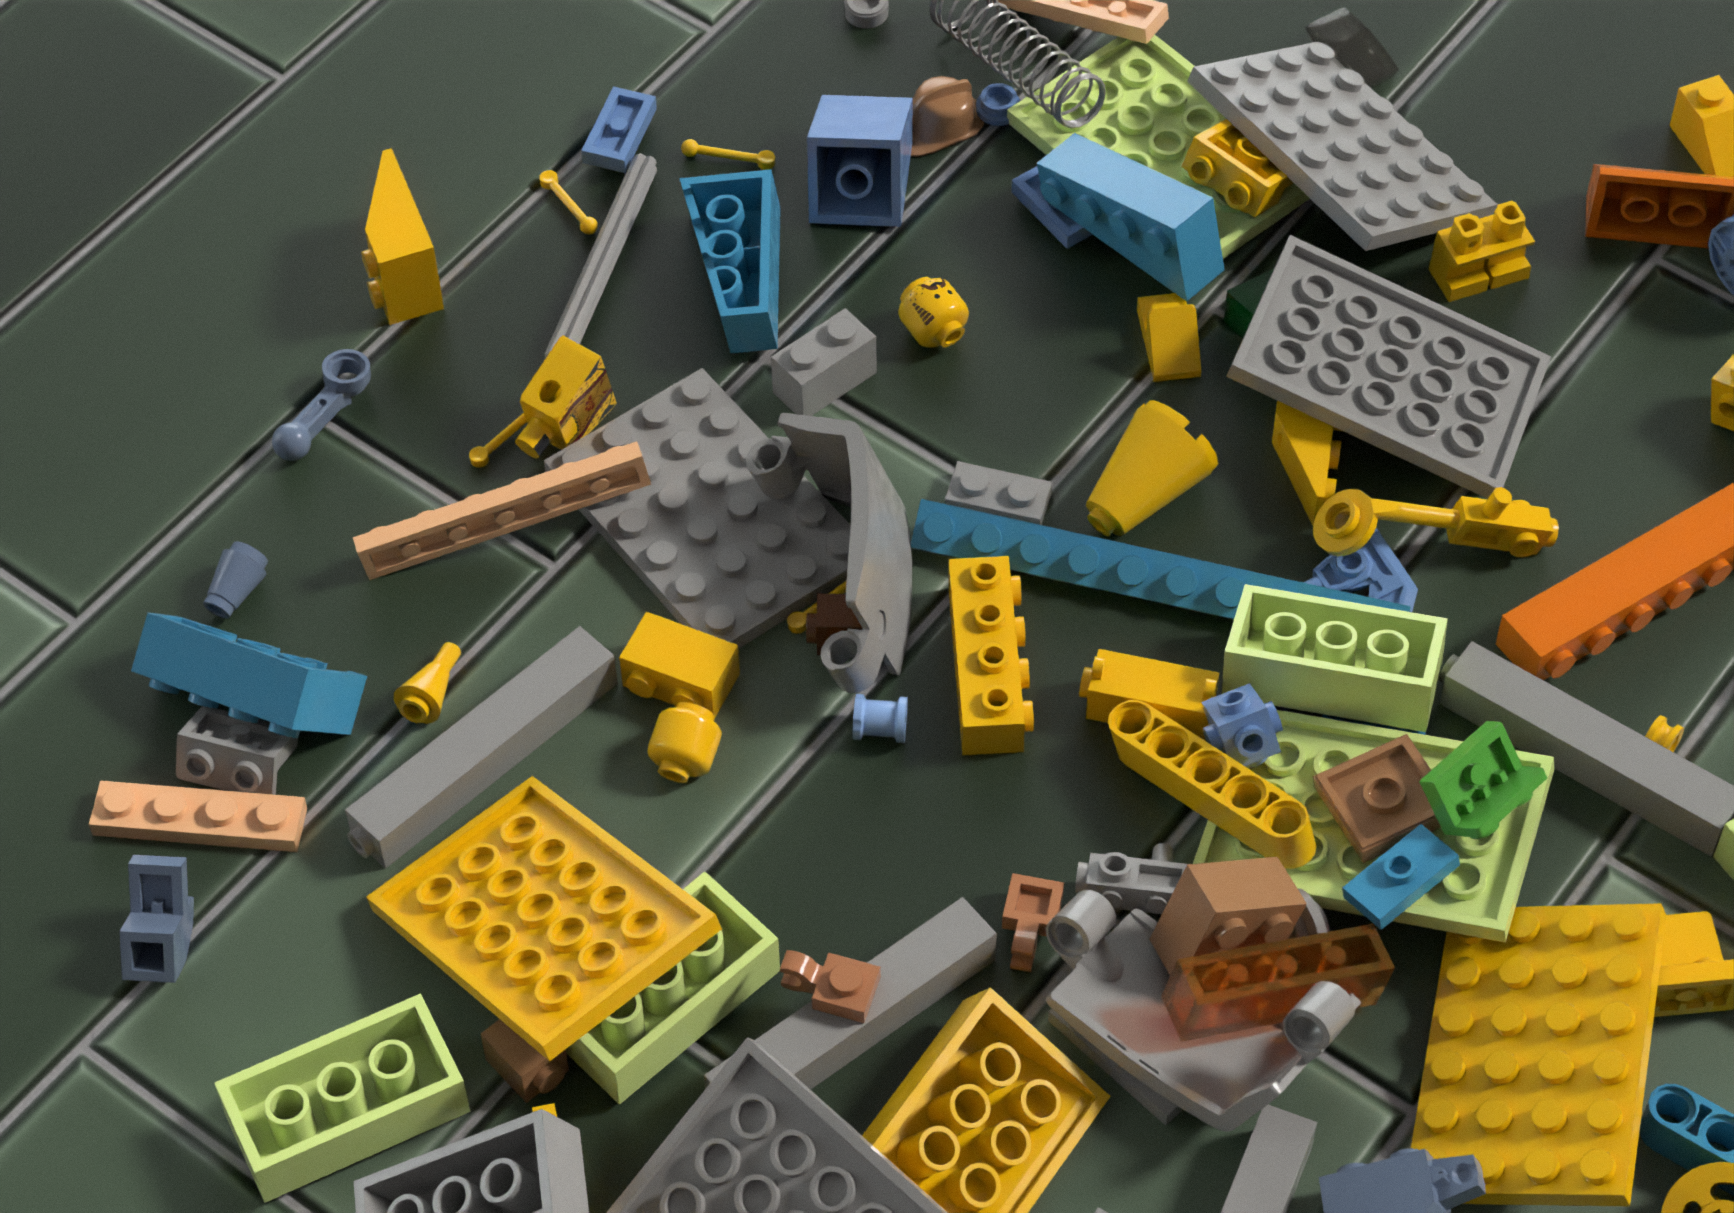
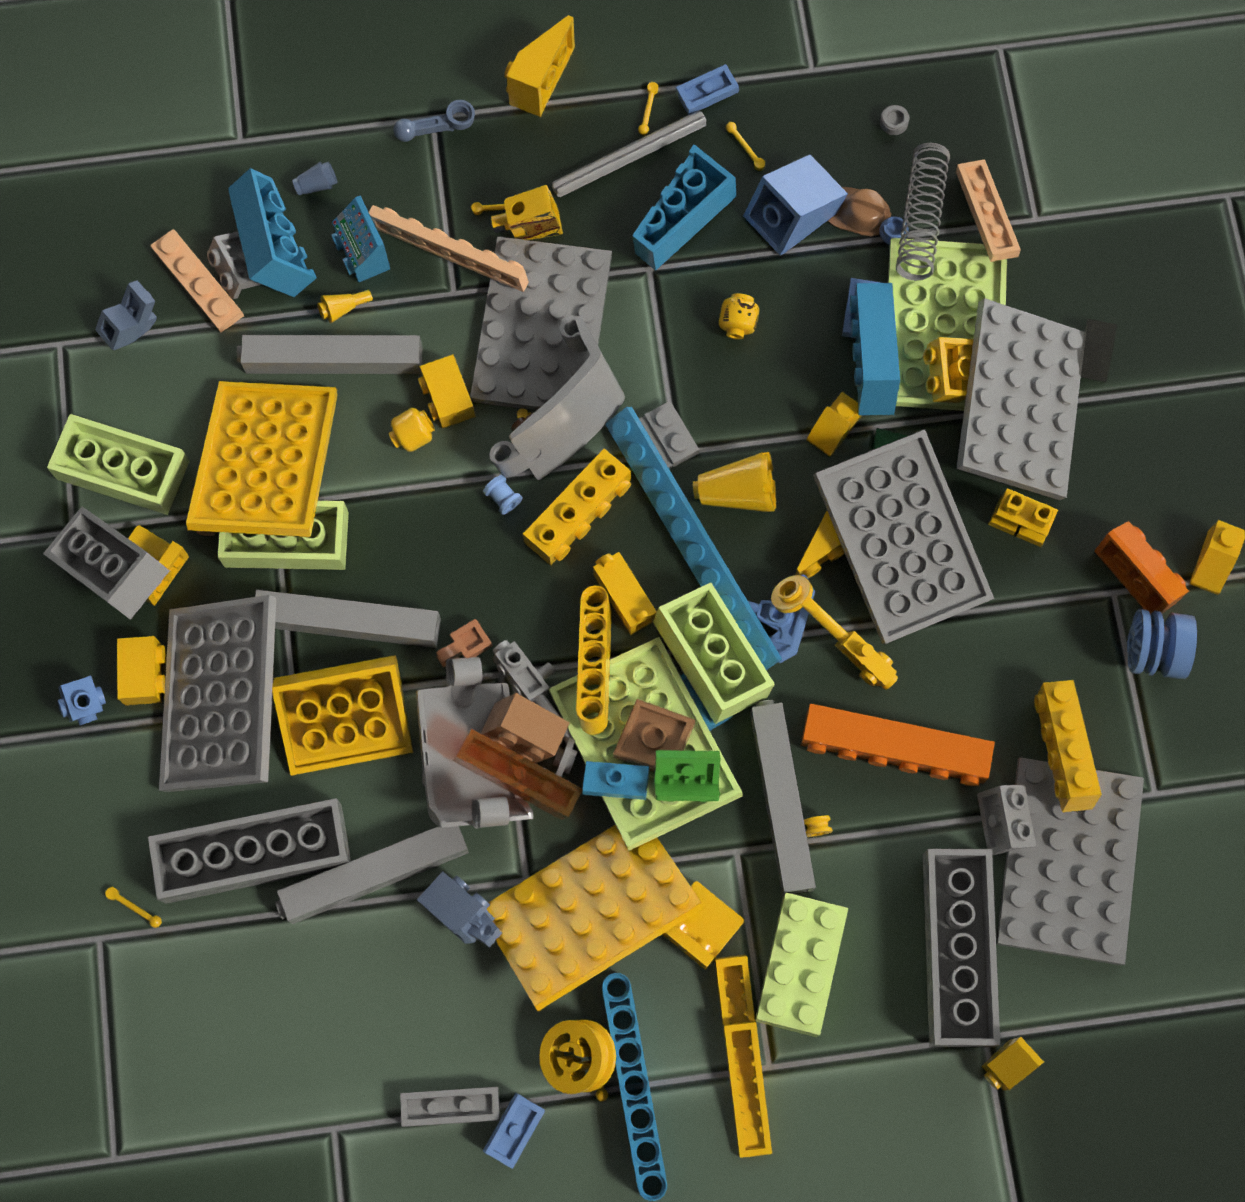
camera: 45 degrees right, 20 degrees up
light grey brick [771,308,877,416] -> none
nougat plate [780,950,881,1023] -> none
medium blue brick [1201,683,1283,768] -> none
none -> dark azure slope [331,195,390,282]

